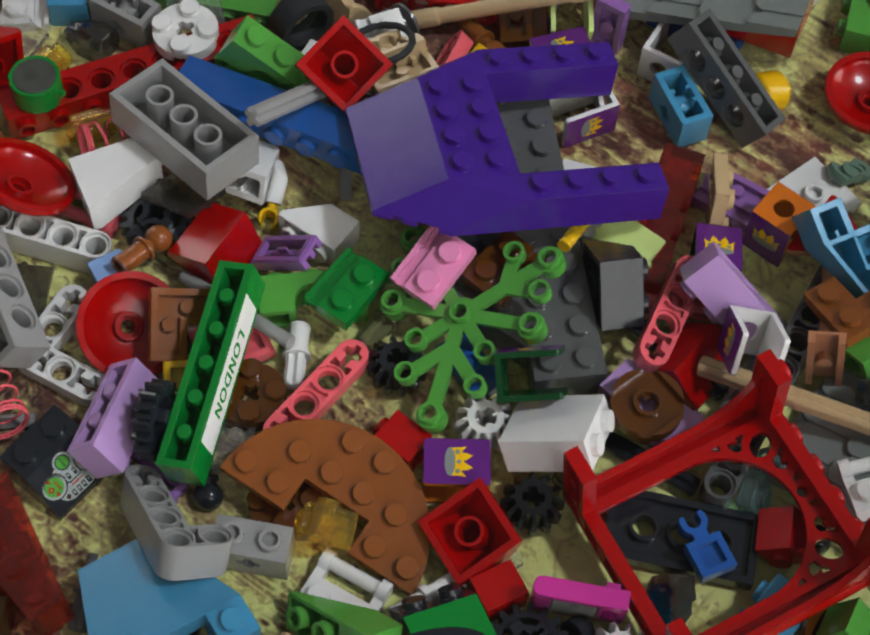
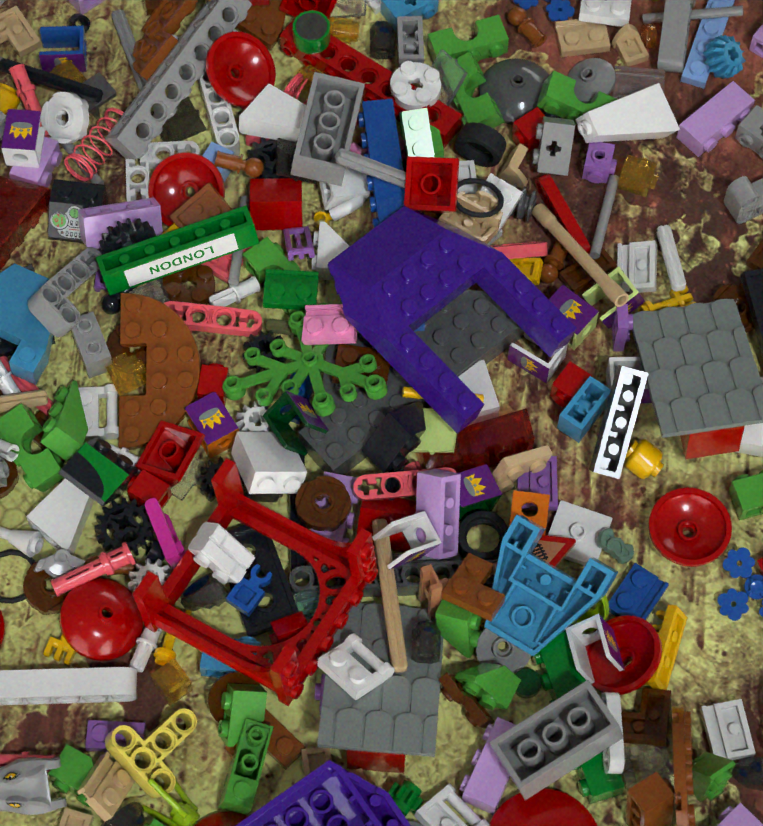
camera: 60 degrees right, 5 degrees up
none -> white brick [187,522,255,584]
none -> black tyre [458,511,508,560]
none -> red brick [550,361,592,407]

